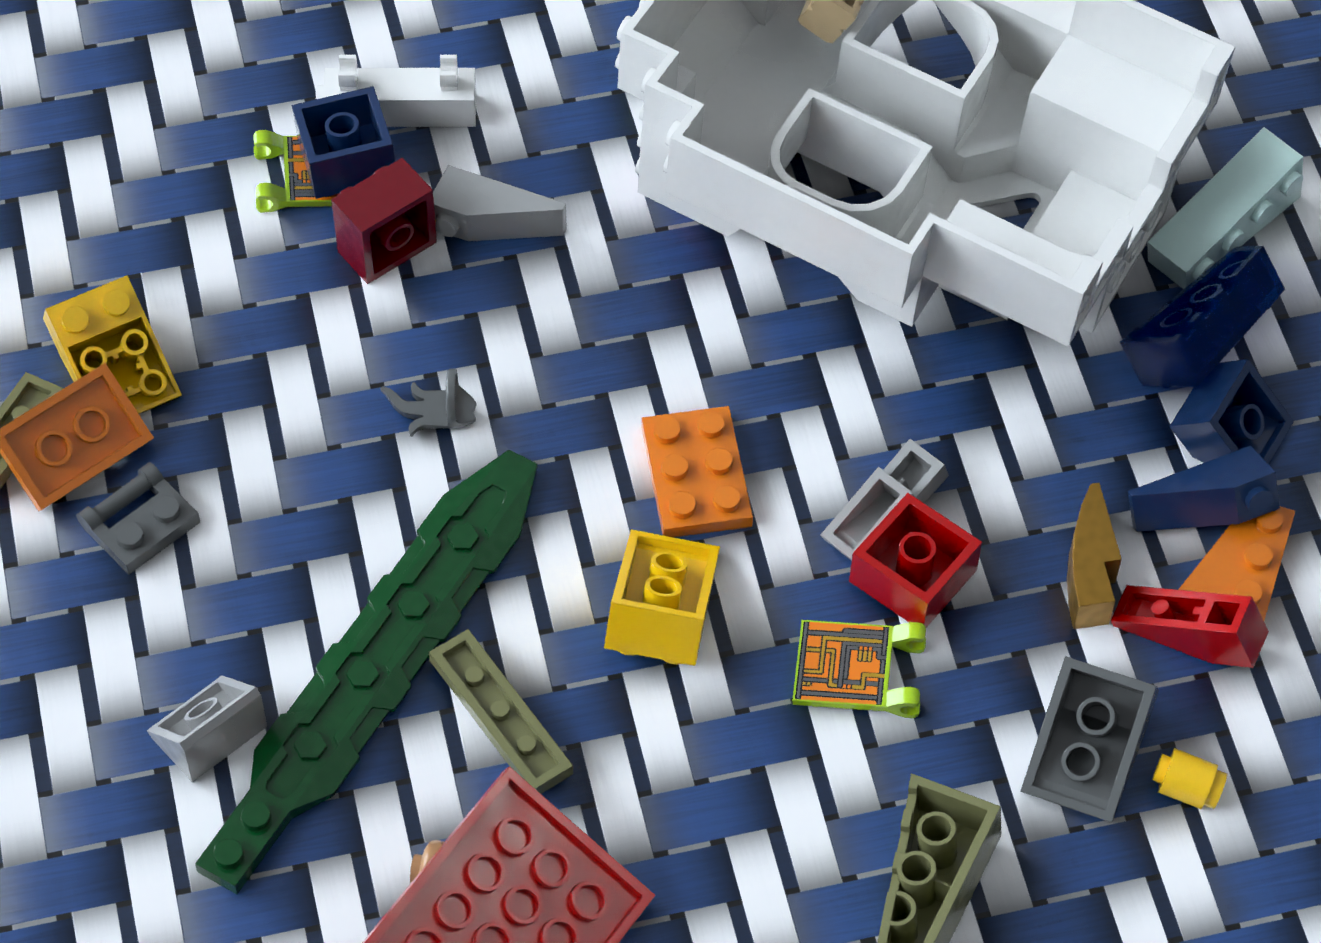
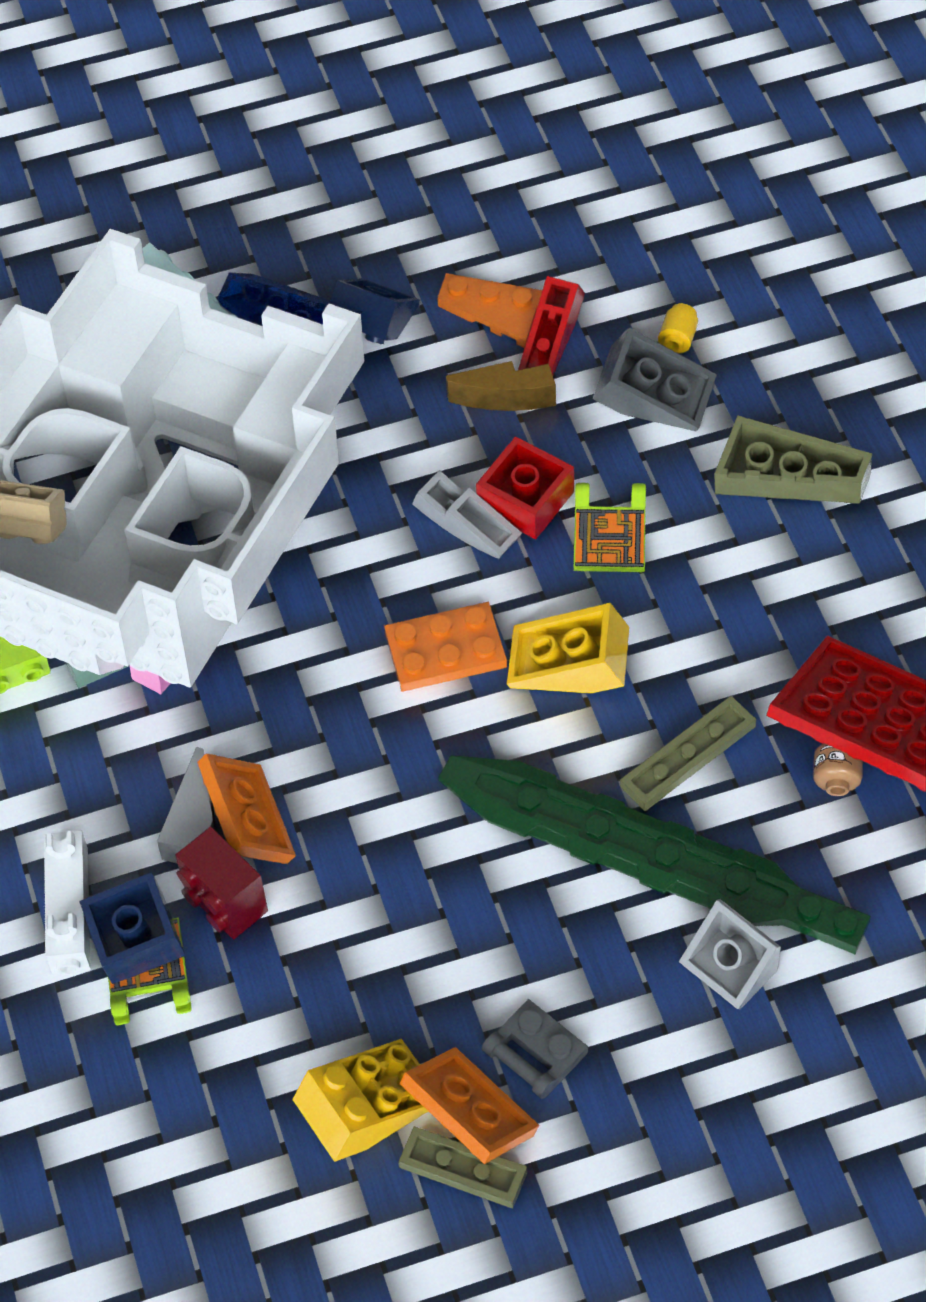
camera: 90 degrees left, 0 degrees up
dark grey piece [380,368,477,437] -> none
dark blue slope [1128,446,1280,532] -> none
none -> orange plate [197,753,296,864]

